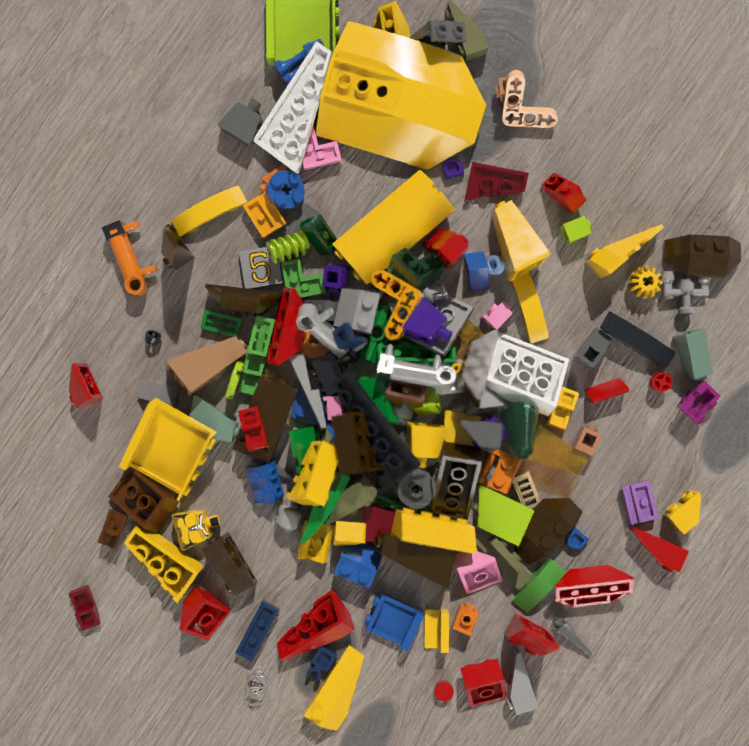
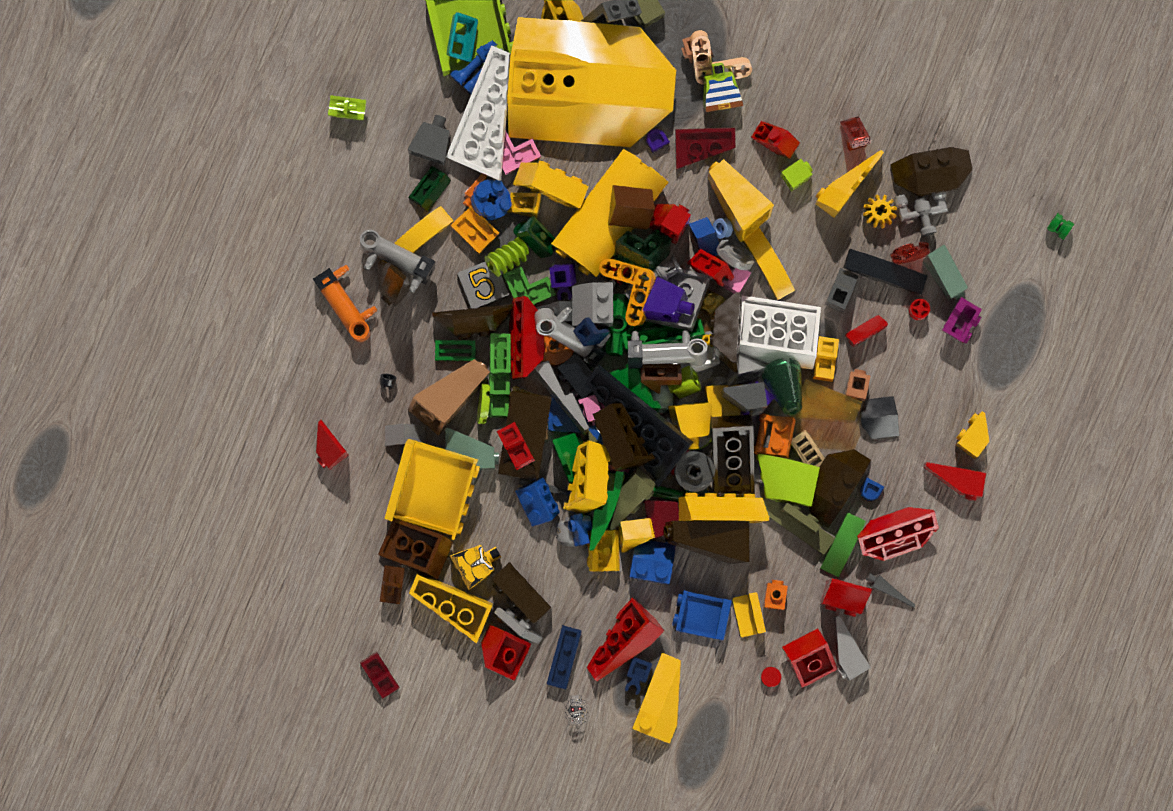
camera: 20 degrees left, 5 degrees down
bright pink slope [454,551,502,594] -> none
medium lavender plate [620,480,658,525] -> none
none -> lime hips [328,95,367,121]
none -> light grey piece [360,230,435,293]
none -> dark green slope [408,166,451,211]
none -> teal piece [446,12,478,62]
none -> light grey wing [494,607,543,644]
none -> yellow slope [507,192,541,218]
none -> yellow wedge [513,161,589,208]
none -> blue plate [568,513,592,547]
none -> reddish brown slope [608,185,655,230]
none -> red hinge [687,249,735,287]
none -> torso [703,63,743,112]
none -> light grey tile [716,239,755,270]
none -> clear red slope [840,116,871,151]
none -> black slope [860,396,899,439]
none -> clear red tile [890,242,931,264]

